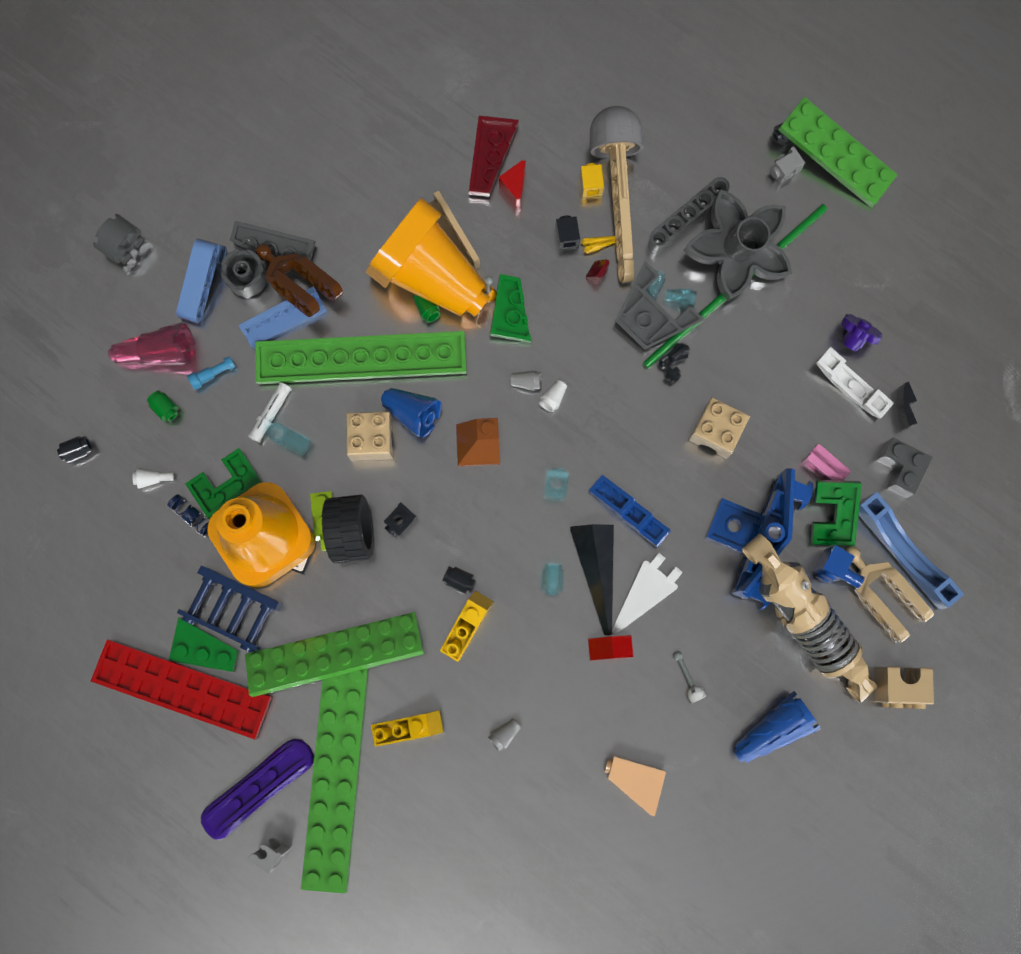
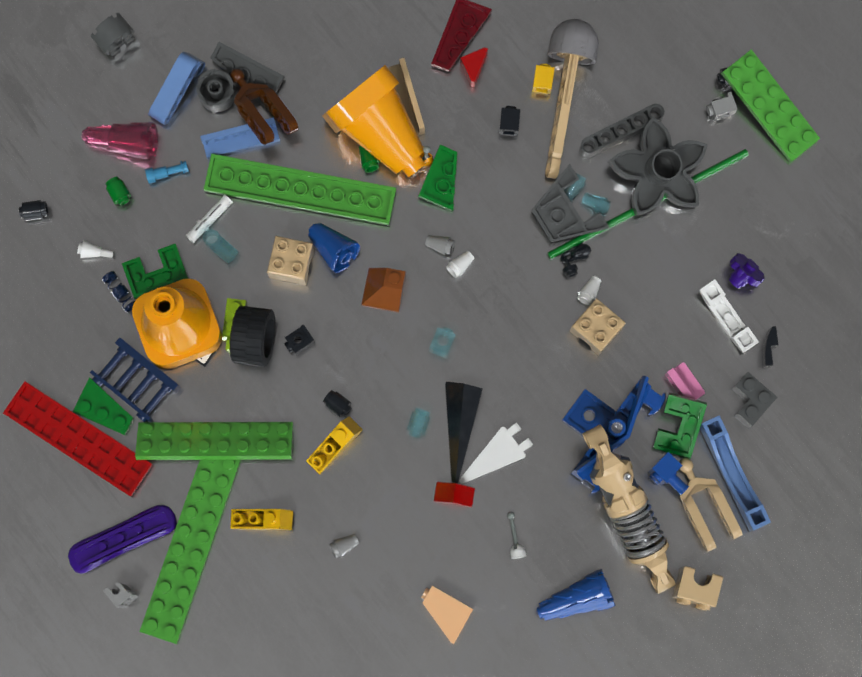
camera: 15 degrees right, 0 degrees up
yellow piece [581,236,616,254] -> none
dark red slope [586,259,610,285] -> none
blue slope [589,475,671,548] -> none
none -> white cone [577,276,602,305]

